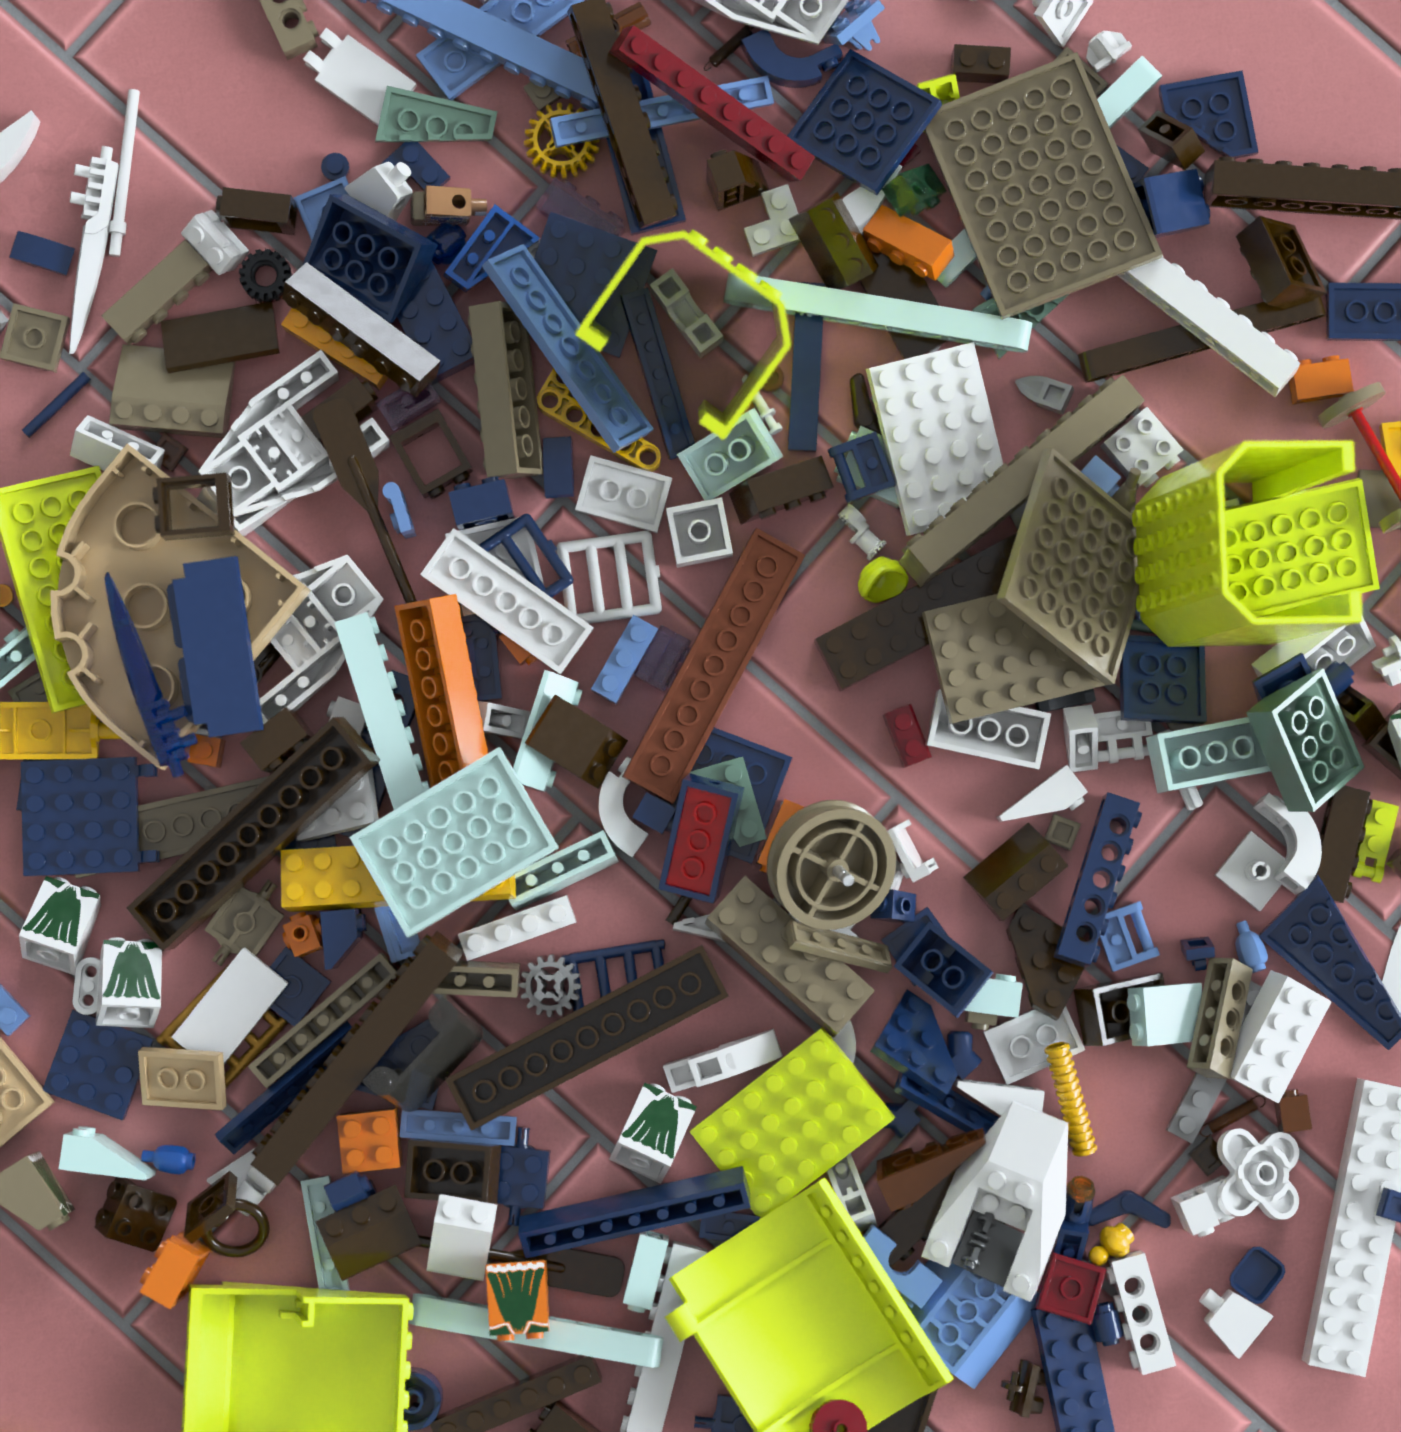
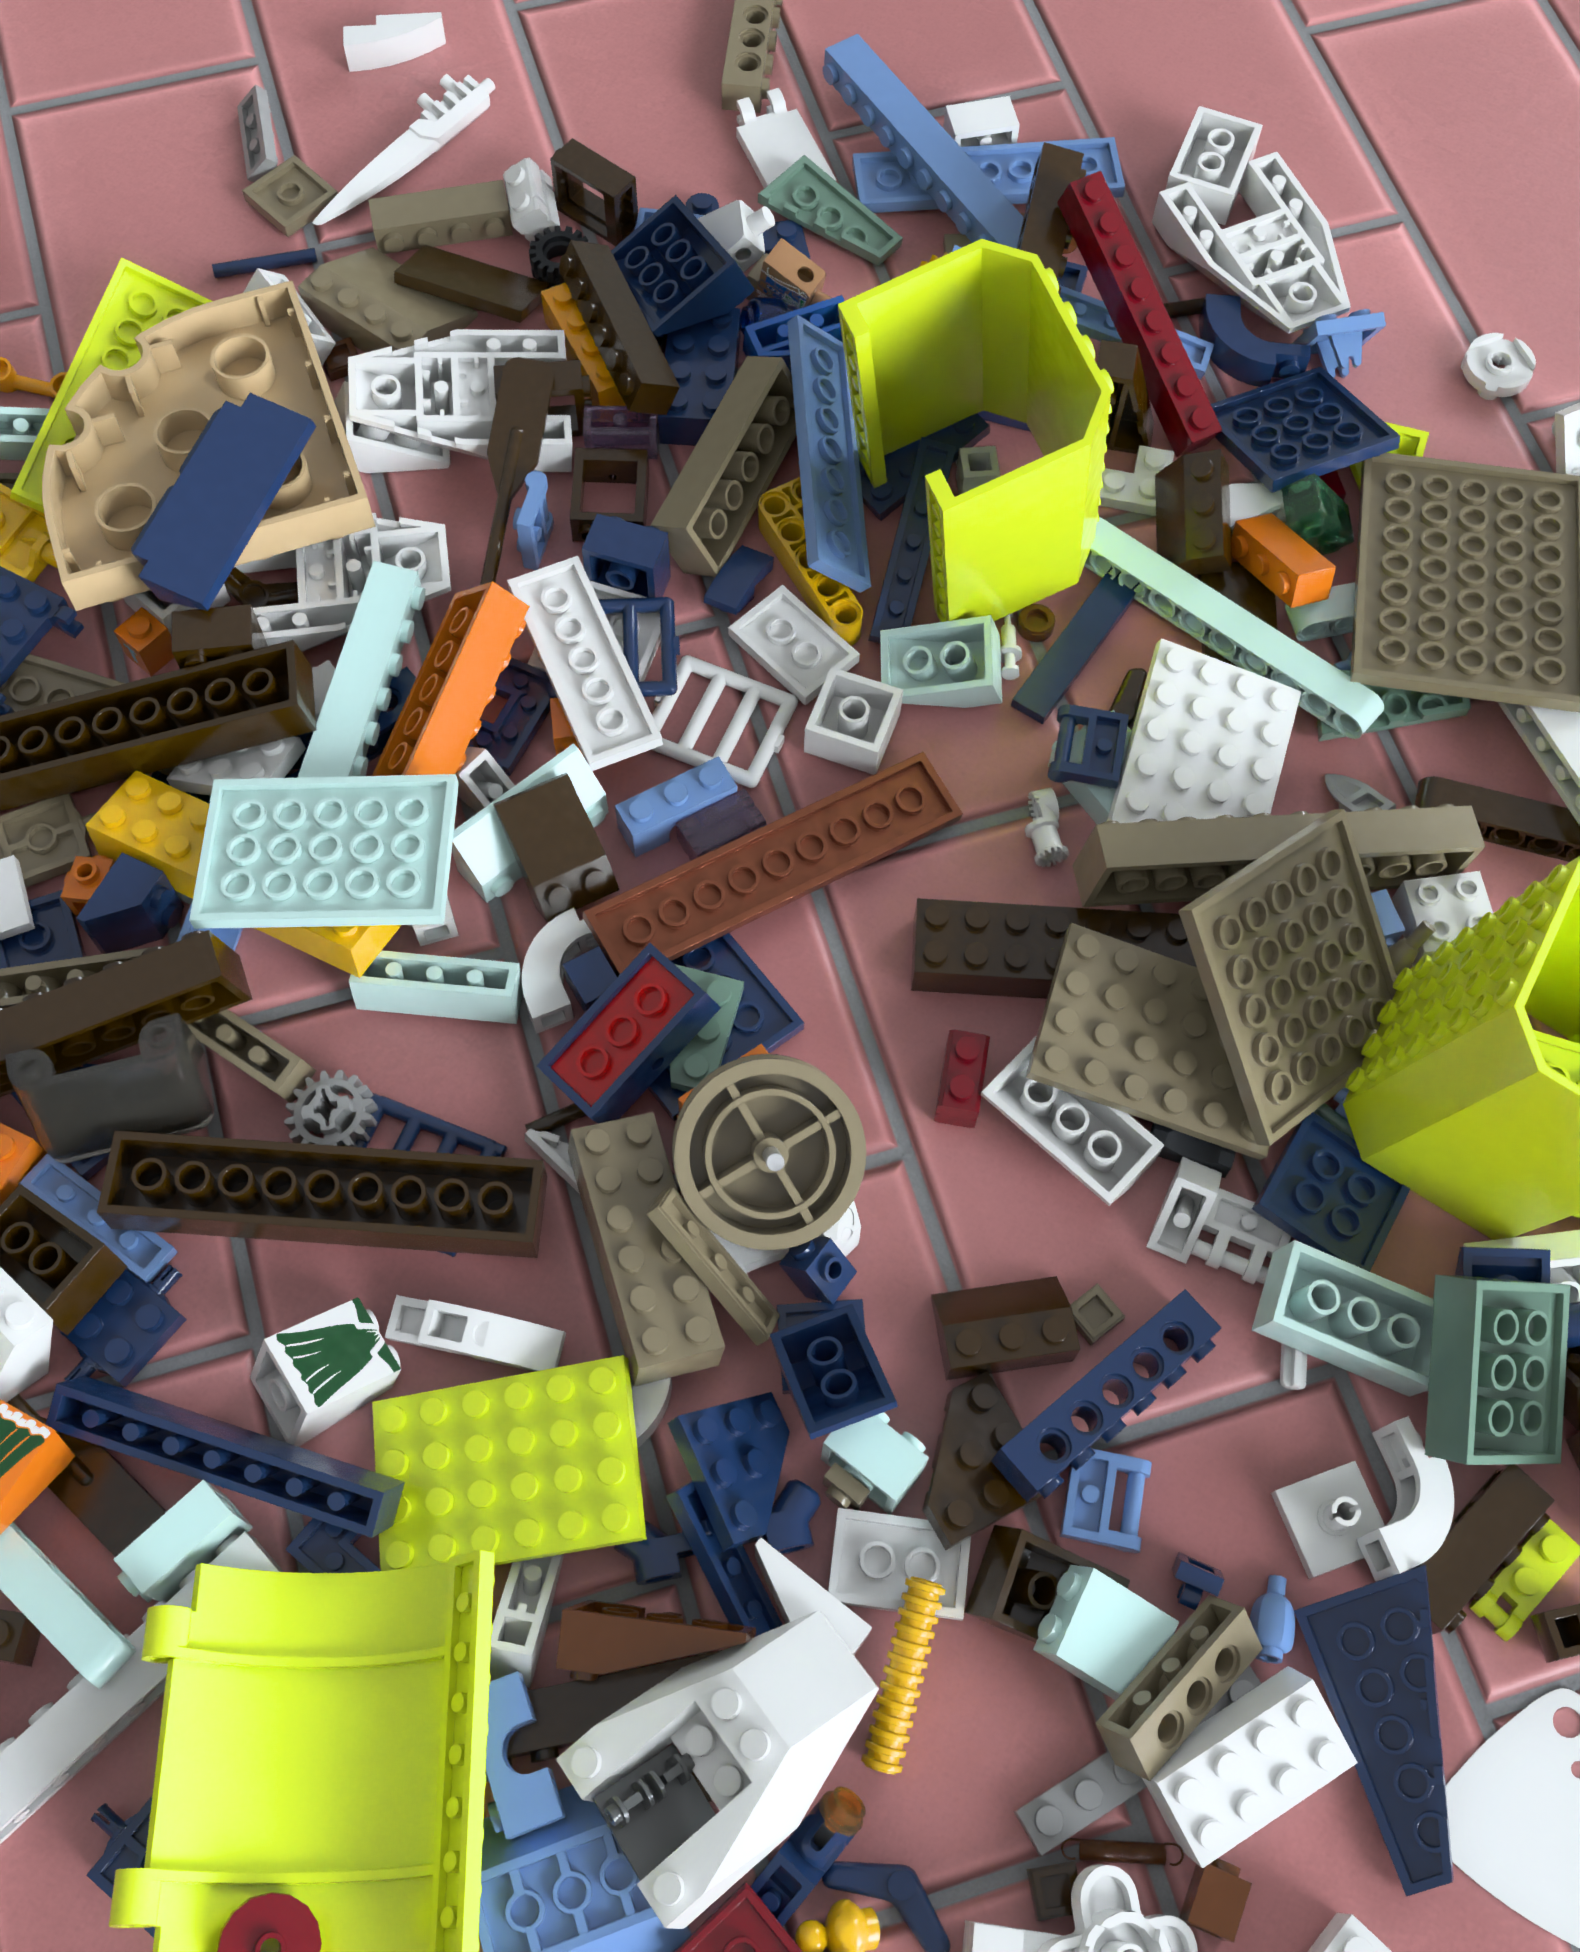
camera: 35 degrees right, 20 degrees down
dark blue slope [9,231,75,276] -> none
clear blue piece [104,572,198,778] -> none
white bar [109,89,140,257] -> none
dark brown window [153,473,235,541] -> none
white brick [458,895,577,961] -> none
dark brown wedge [729,456,834,525] -> none
neon yellow hair [858,556,909,603] -> none
white piece [888,819,939,882] -> none
dark brown brick [951,44,1011,84] -> none
white slope [996,765,1088,822] -> none

